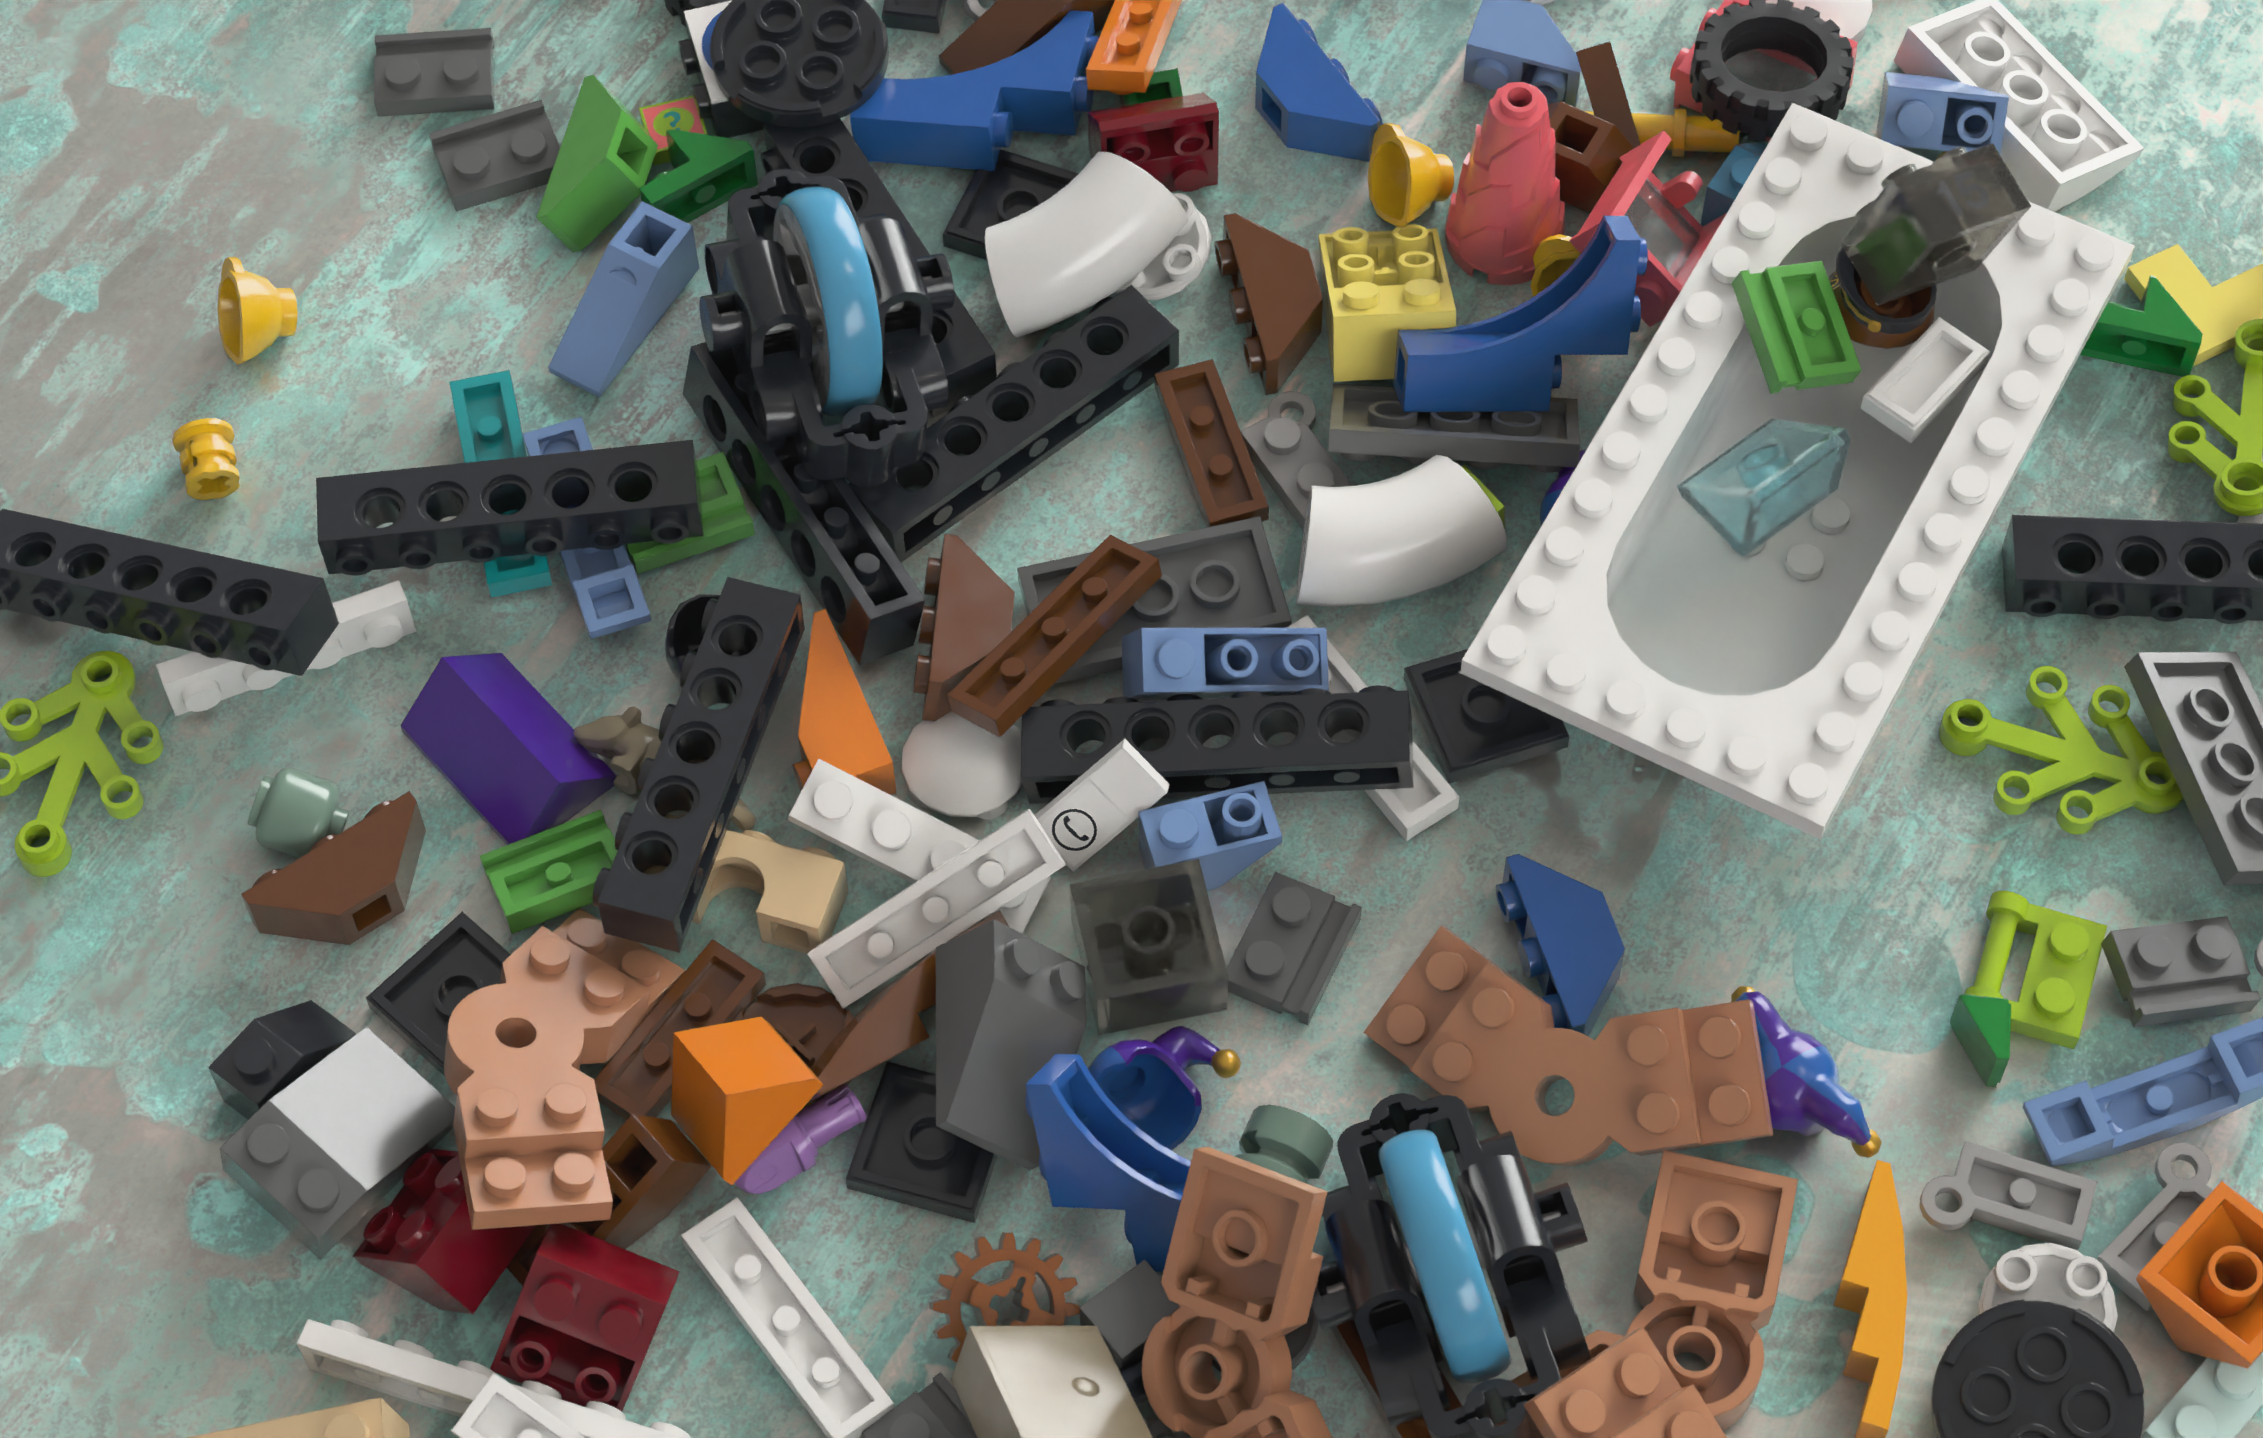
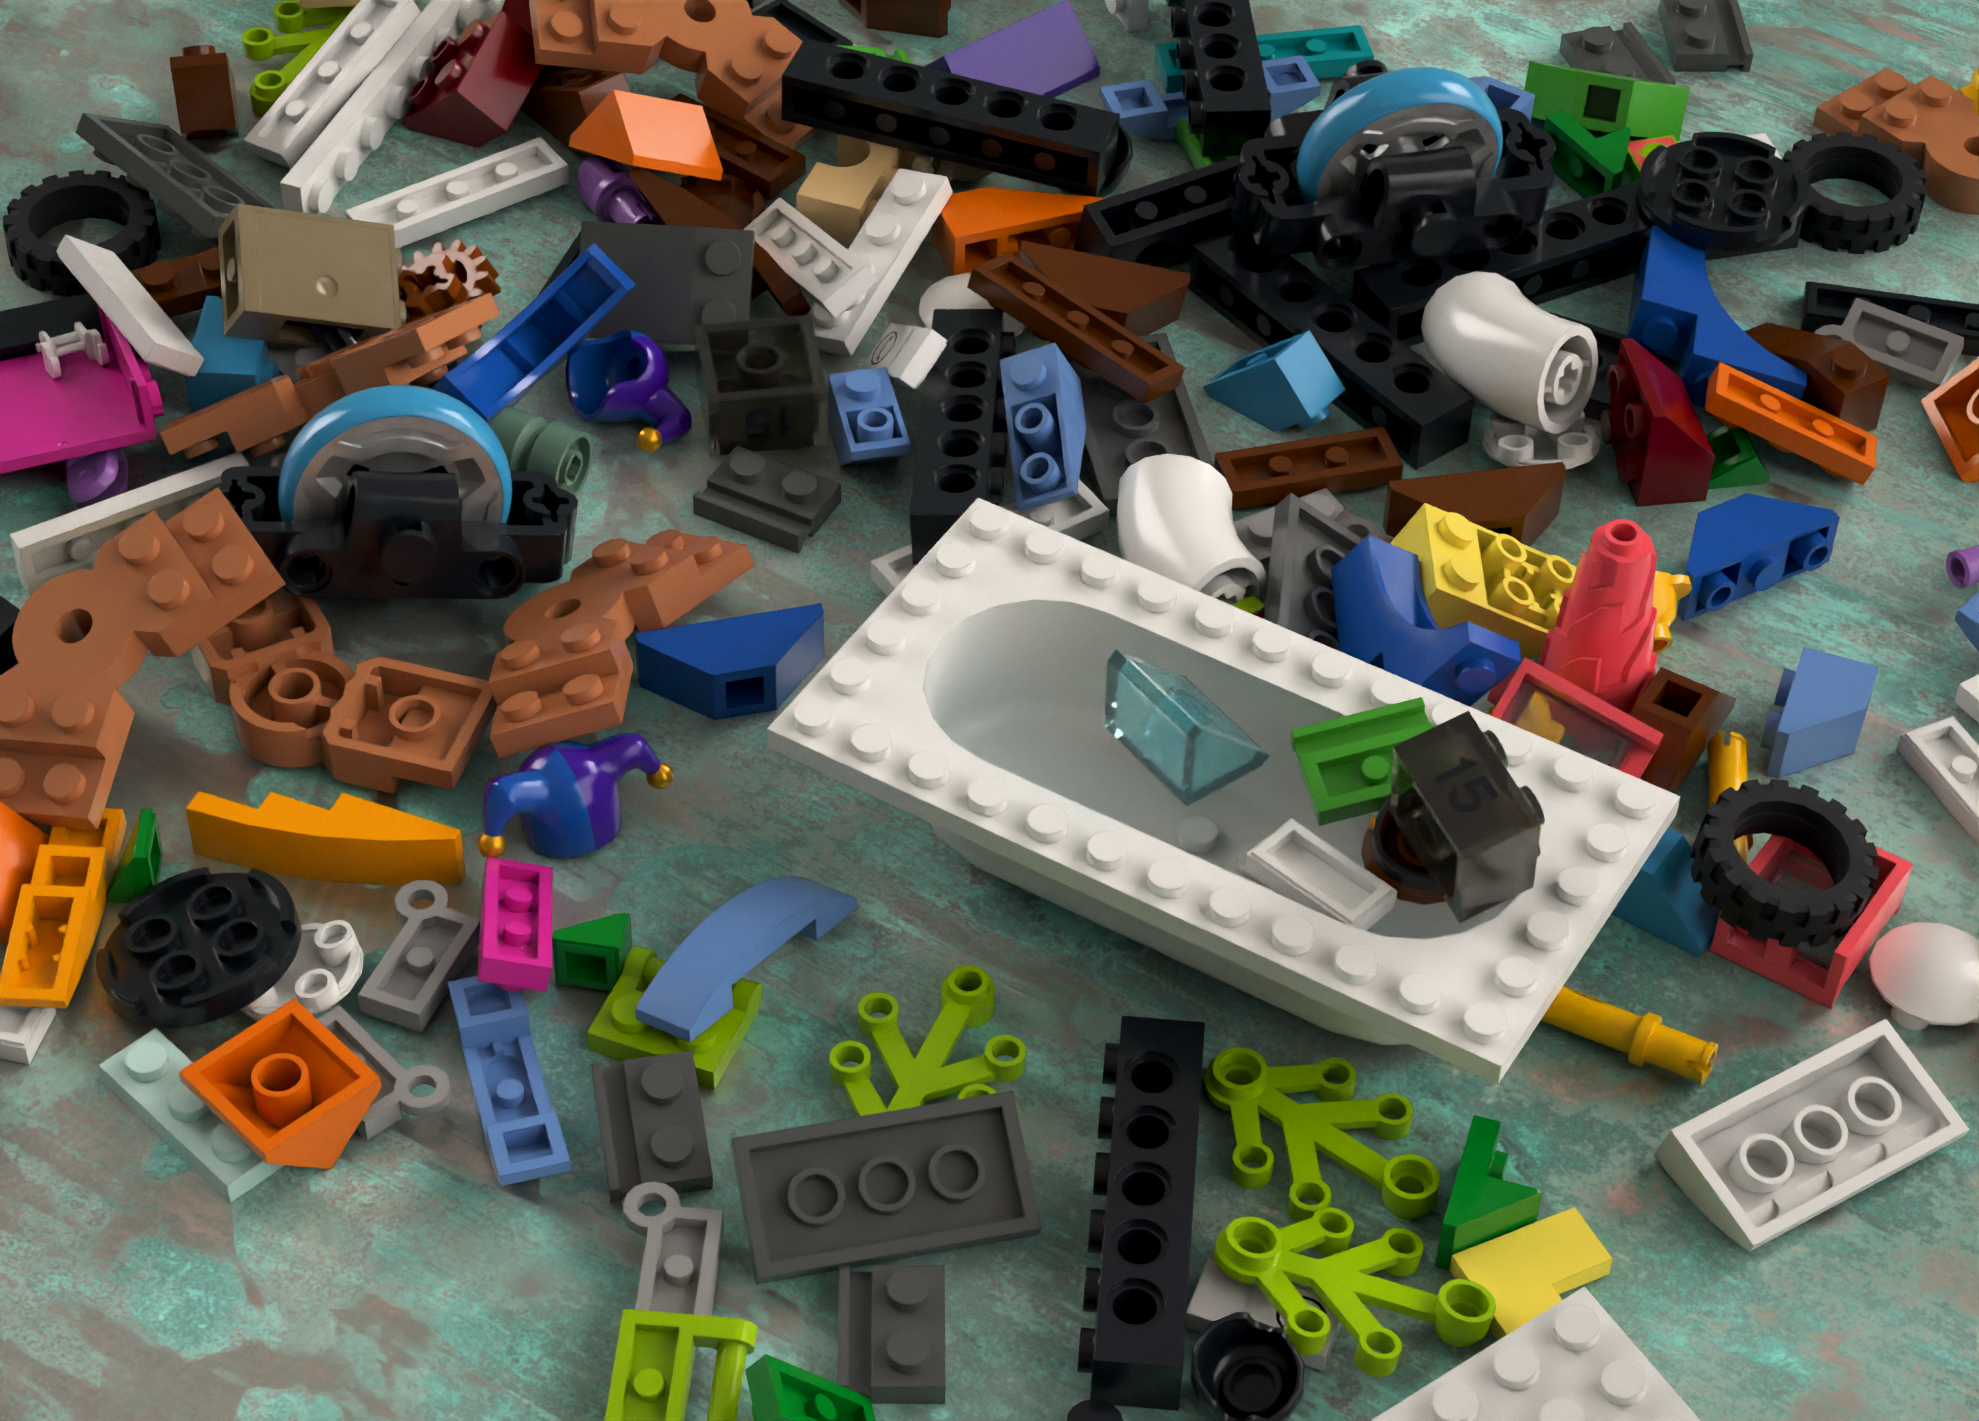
camera: 90 degrees right, 15 degrees down
reddish brown window [1576,41,1641,148] -> none
medium blue slope [1877,72,2009,157] -> none
none -> dark pink plate [477,857,553,992]
none -> medium blue slope [635,876,857,1042]
none -> dark azure slope [1203,330,1346,432]
none -> lime plant [1204,1047,1440,1223]

